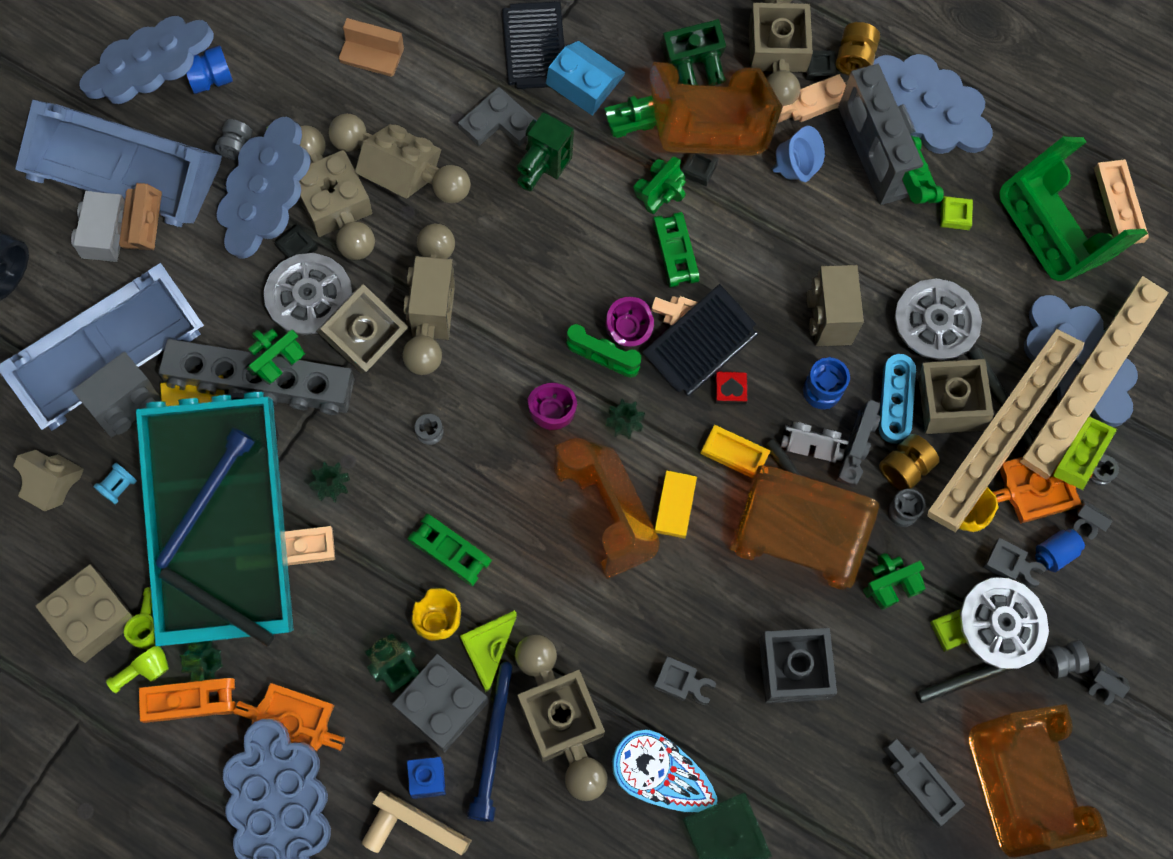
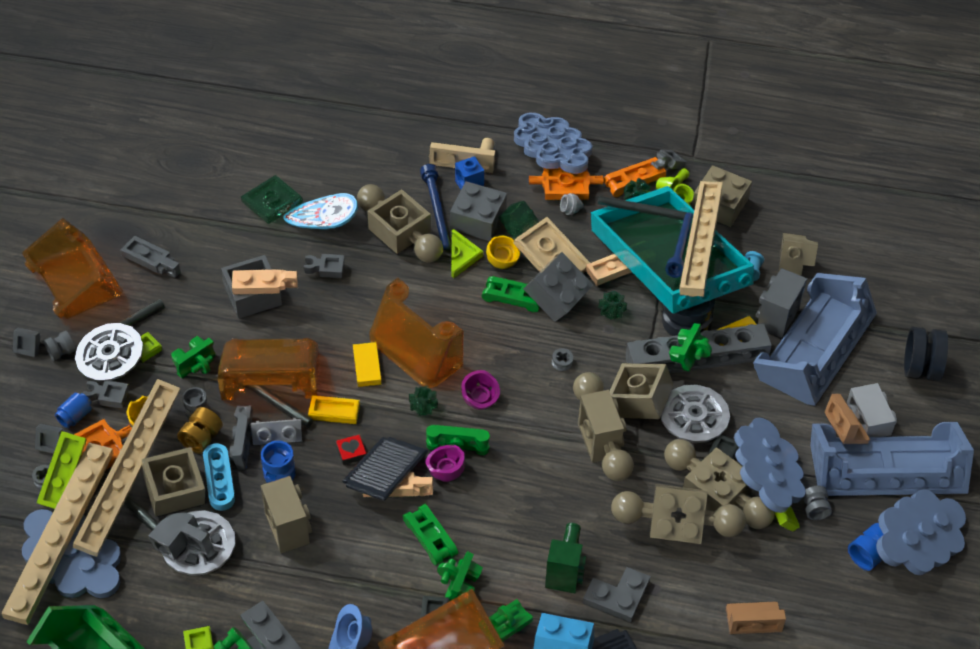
camera: 165 degrees right, 20 degrees down
none -> dark grey brick [149,513,214,560]
none -> light nougat hinge [232,270,298,295]
none -> tan tile [513,217,590,273]
none -> dark grey brick [523,252,593,322]
none -> light grey plate [560,193,584,215]
none -> dark grey plate [651,150,687,170]
none -> tan plate [680,181,723,297]

